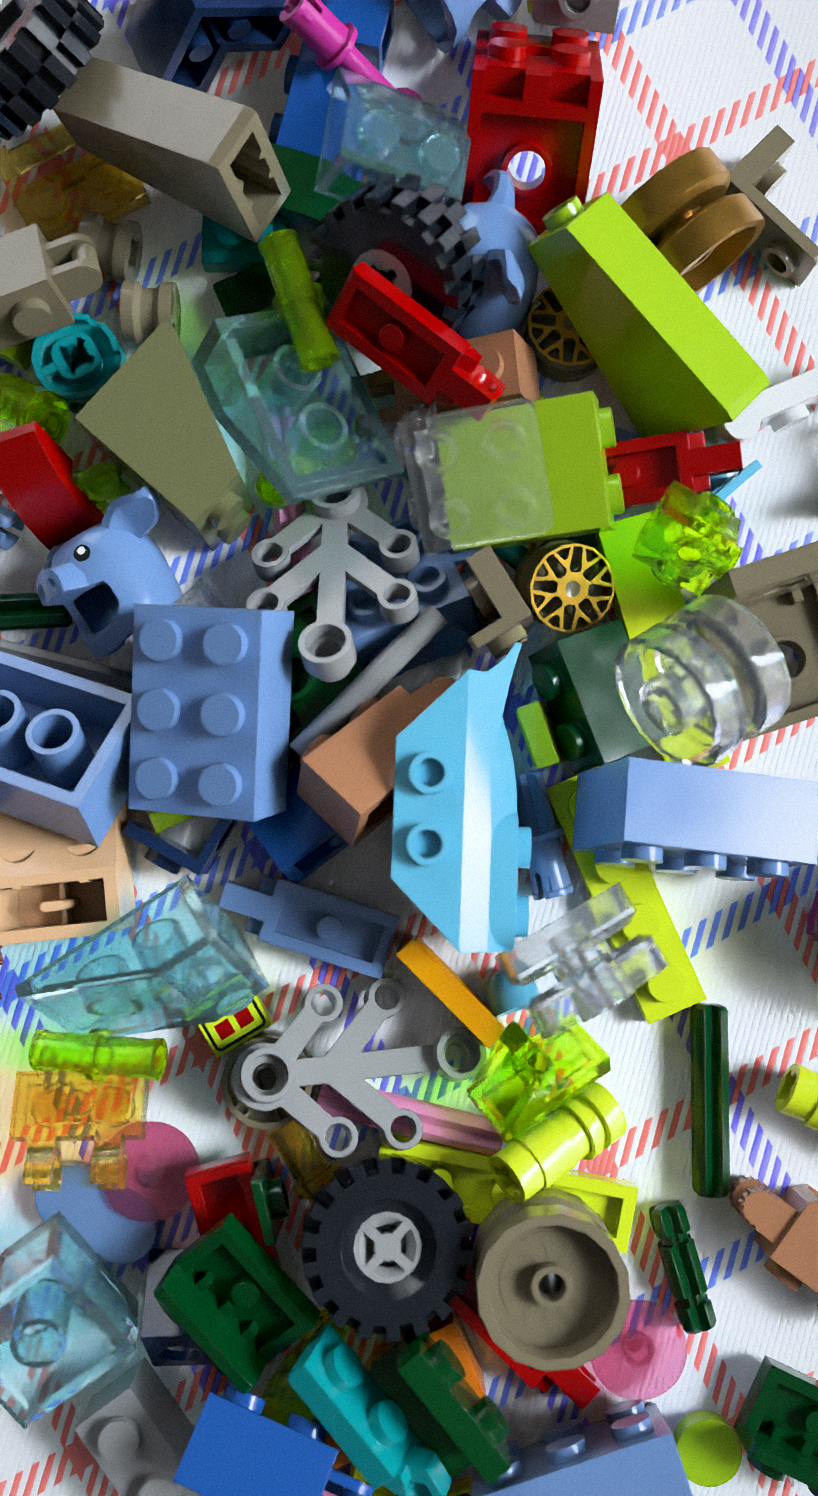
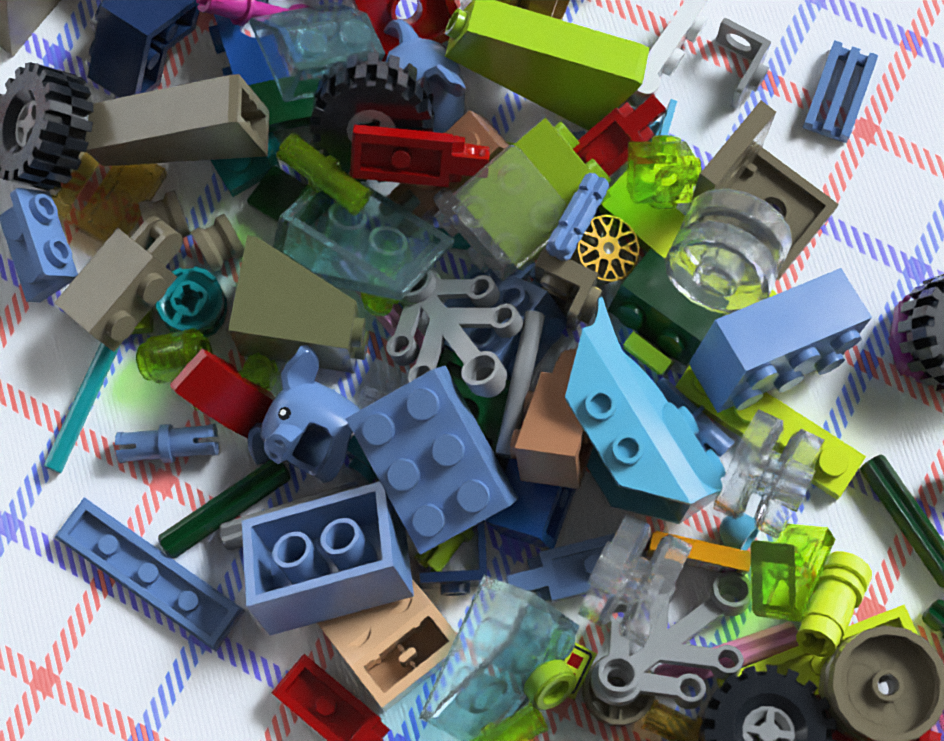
camera: 30 degrees left, 10 degrees down
dark tan wheel [524,286,598,383] -> none
none -> lime tile [523,659,576,710]
none -> medium blue axle [546,173,609,261]
none -> clear wheel [578,514,693,648]

